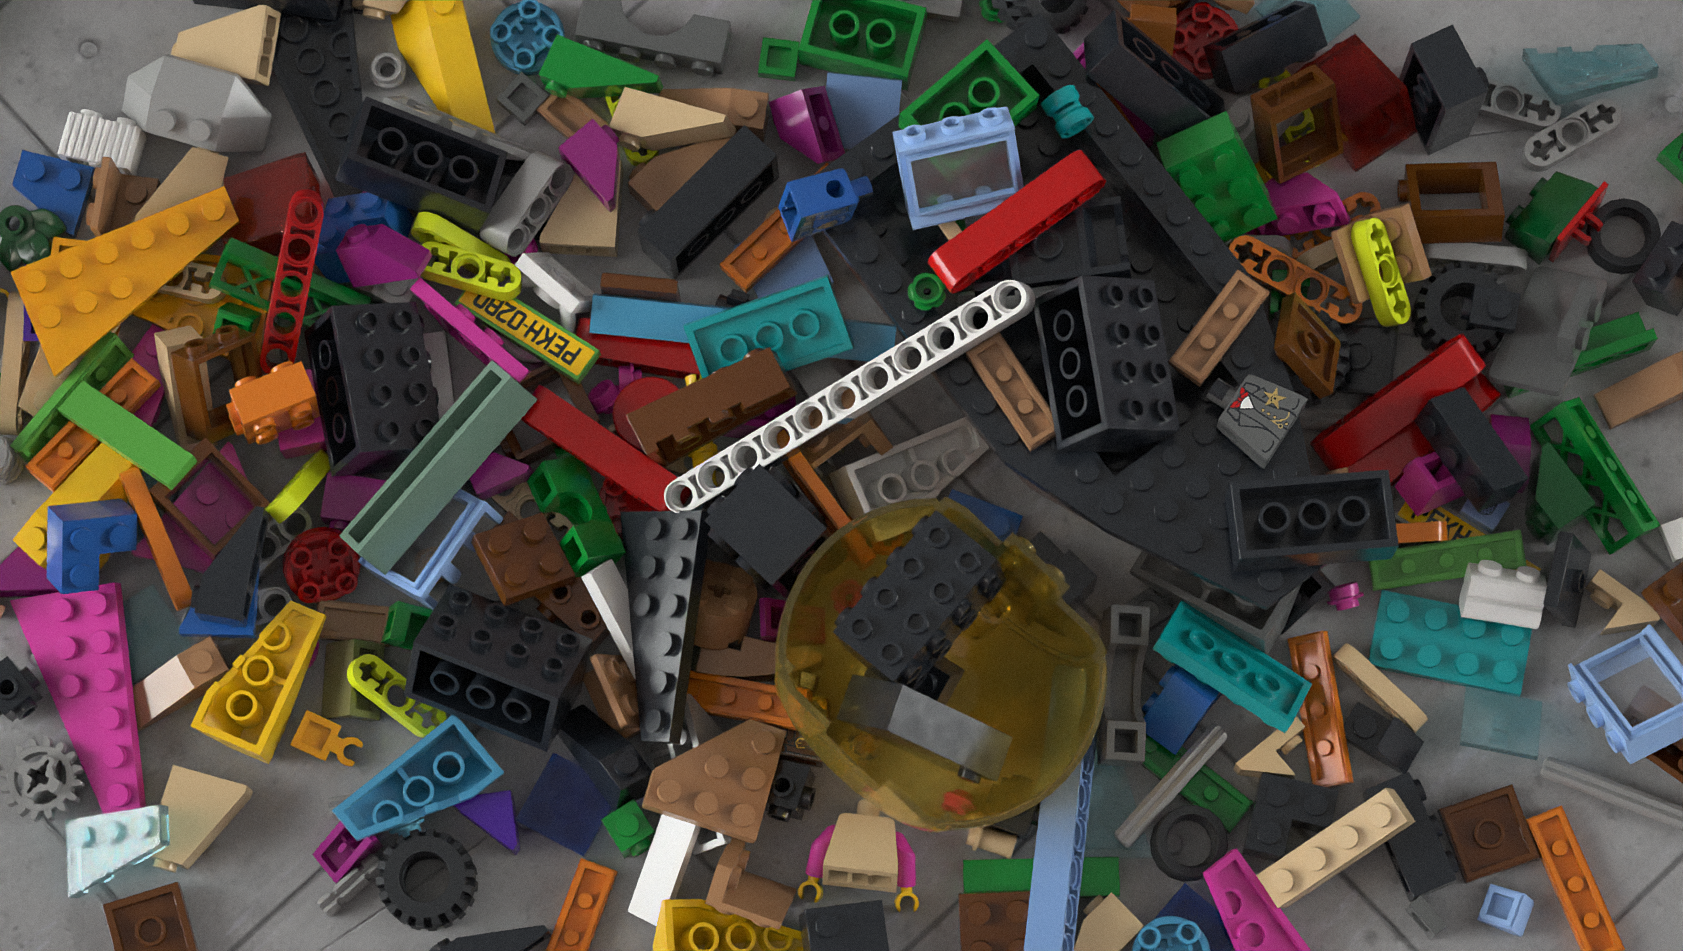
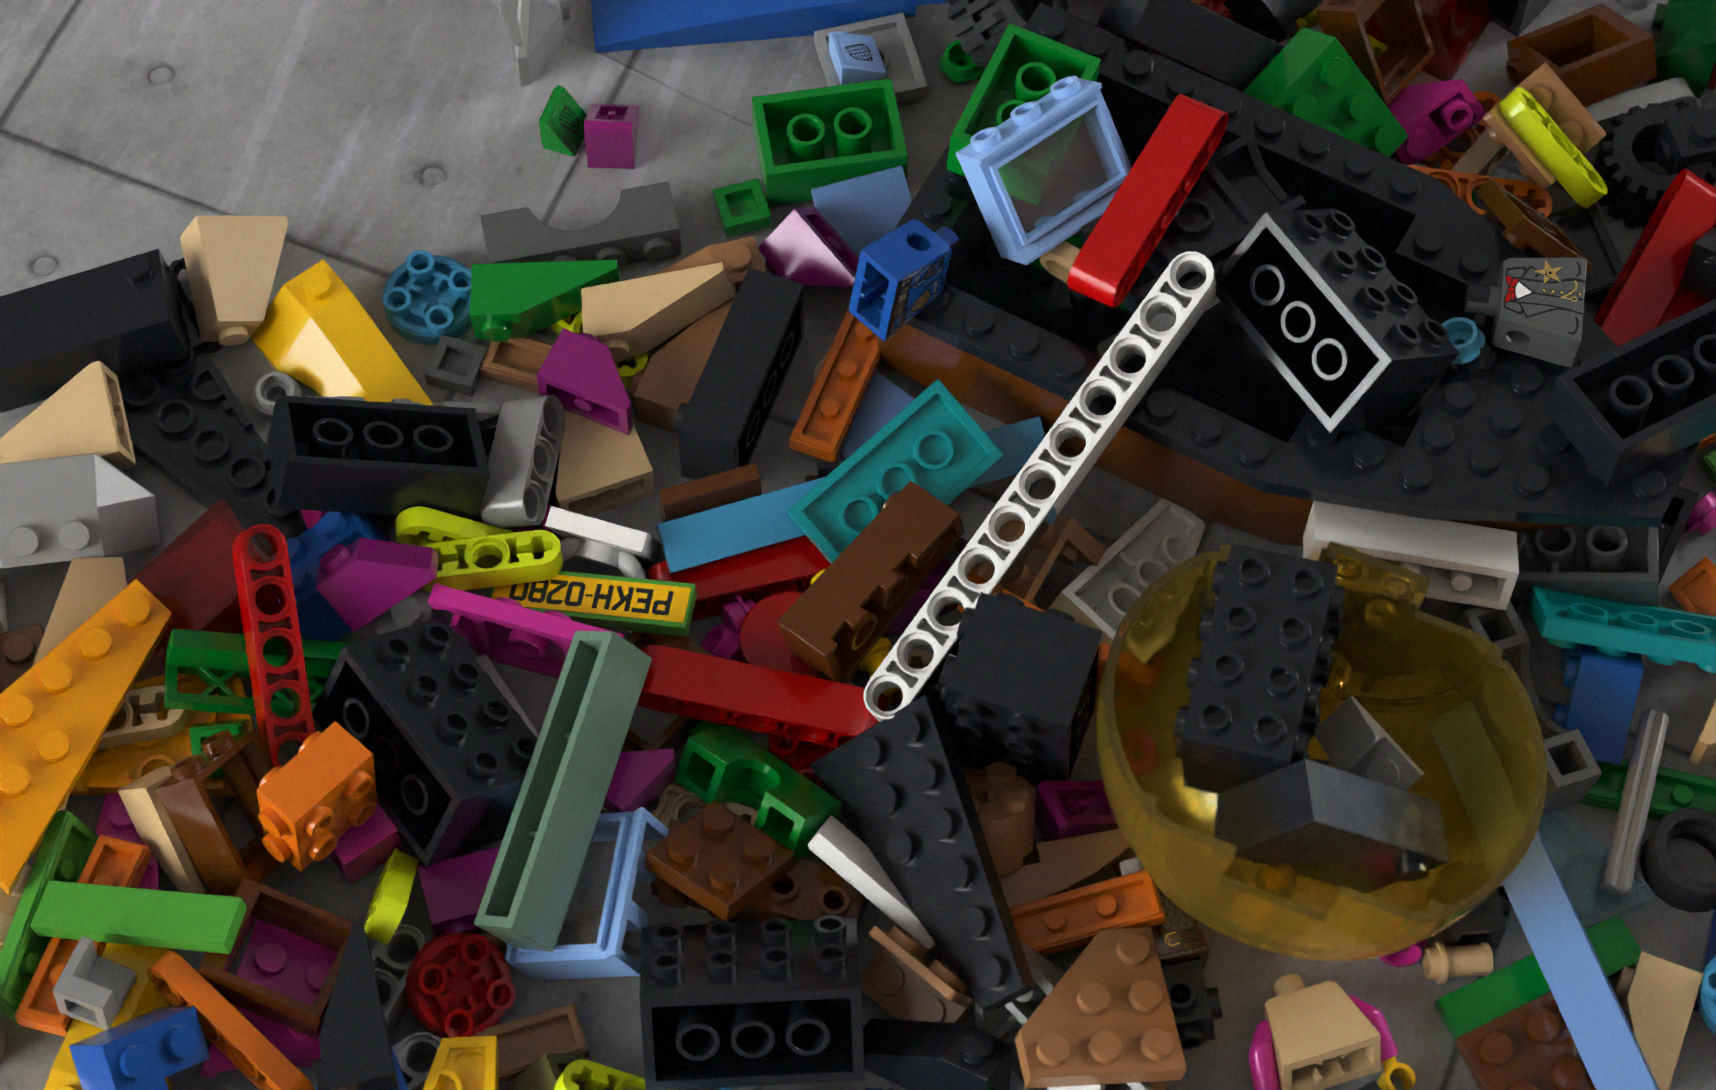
camera: 30 degrees left, 15 degrees down
green panel [381,601,433,651] -> none
green plate [908,273,946,311] -> none
medium nougat tile [966,332,1055,452] -> none
teal wheel [1041,85,1094,139] -> none
medium nougat tile [1168,270,1269,387] -> none
none -> light grey panel [53,936,136,1030]
none -> white brick [1303,501,1519,610]
none -> light grey slope [1315,696,1424,791]
none -> medium azure plate [1441,317,1485,364]

